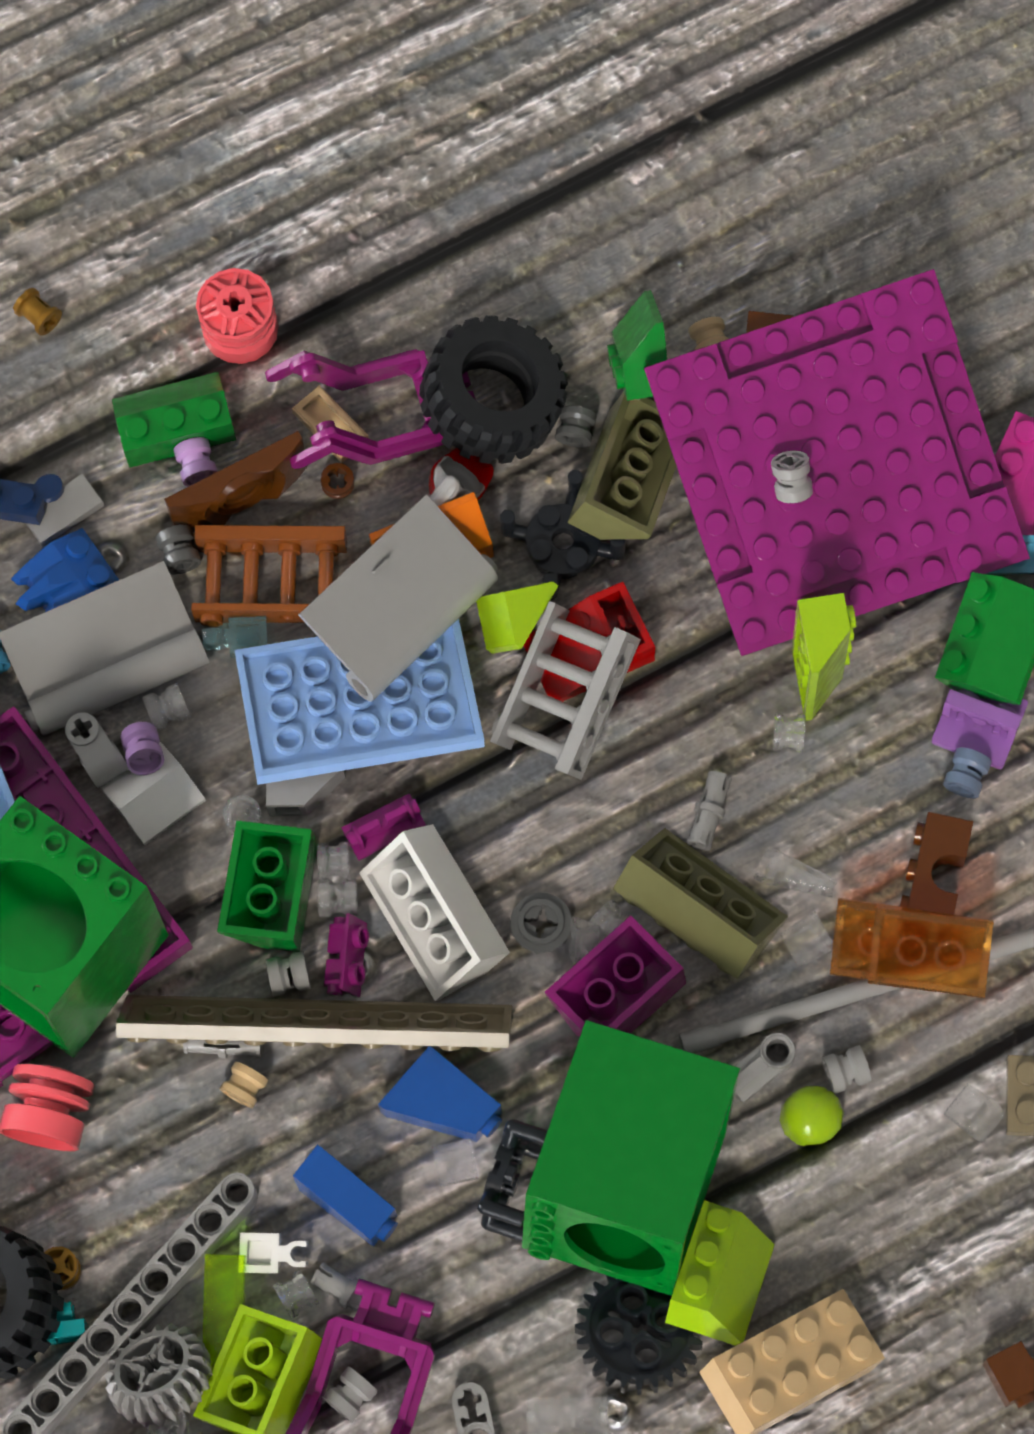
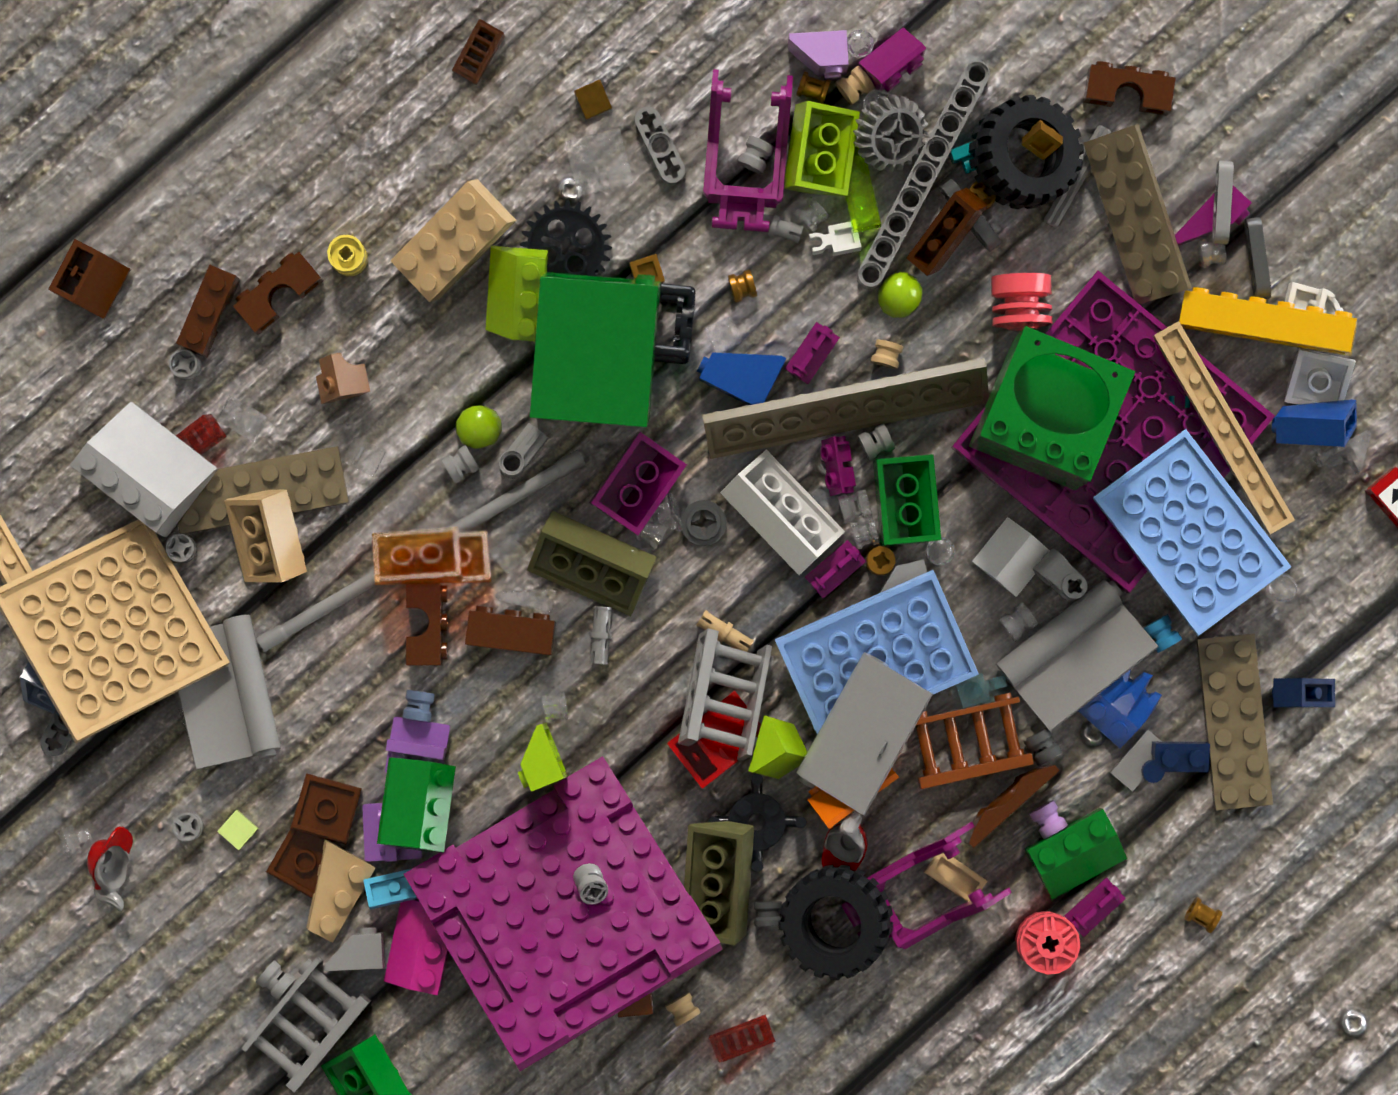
camera: 160 degrees right, 15 degrees up
lavender wheel [120,722,164,775] -> none
blue slope [293,1144,398,1247] -> none
reddish brown bush [321,463,354,499] -> none
green slope [607,290,668,401] -> none
none -> medium nougat brick [316,353,370,404]
none -> light yellow wheel [327,235,368,277]
none -> reddish brown brick [465,606,556,656]
none -> pearl gold plate [629,254,665,283]
none -> tan pin [696,610,754,652]
none -> clear red slope [709,1014,776,1063]
none -> pearl gold wheel [728,269,757,303]
none -> magenta hinge [785,322,840,384]
none -> pearl gold wheel [866,546,895,575]
none -> lime hair [878,272,922,318]
none -> reddish brown brick [906,187,988,276]
none -> dark grey beam [939,179,1002,252]
none -> magenta hinge [1064,877,1126,937]

